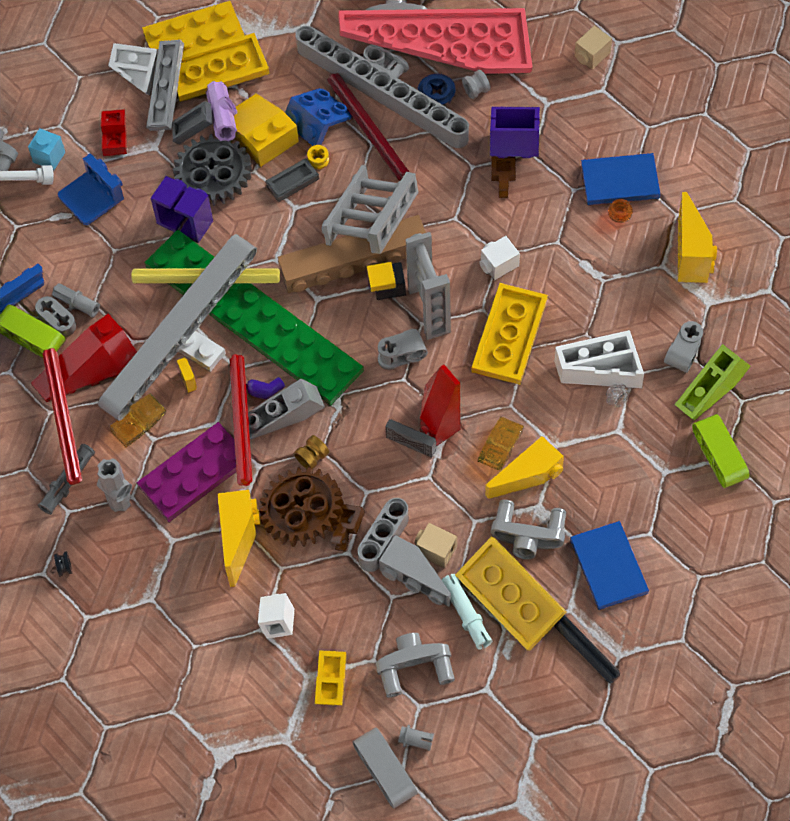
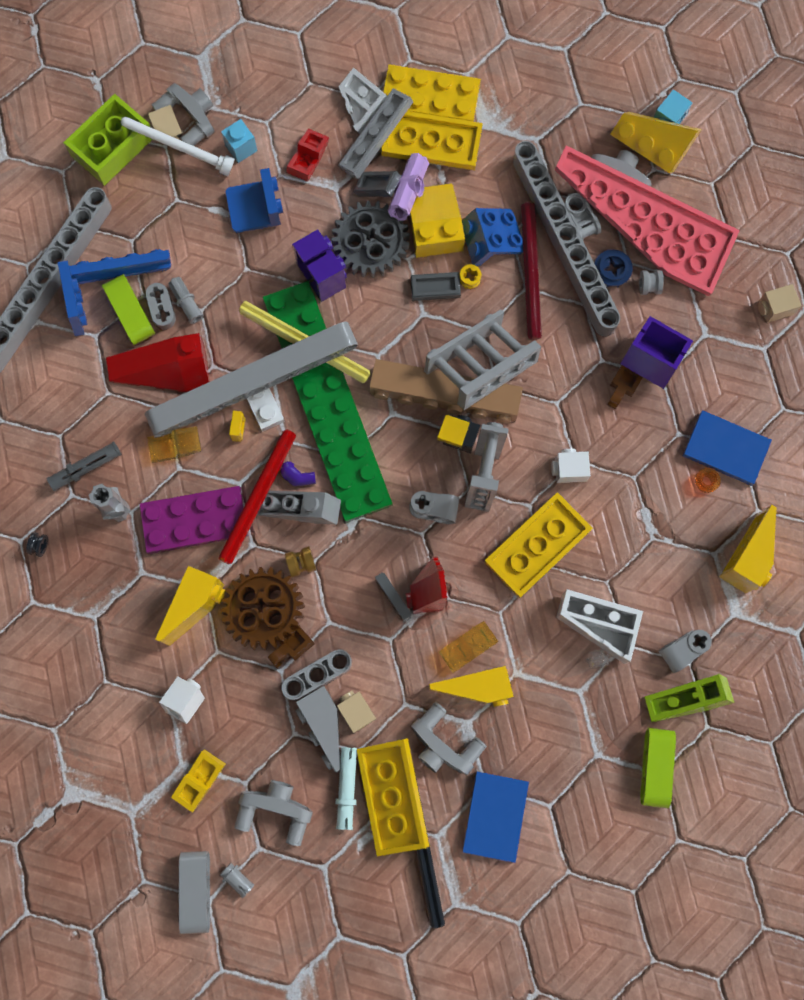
camera: 25 degrees right, 15 degrees up
red axle [42,348,82,485] -> none

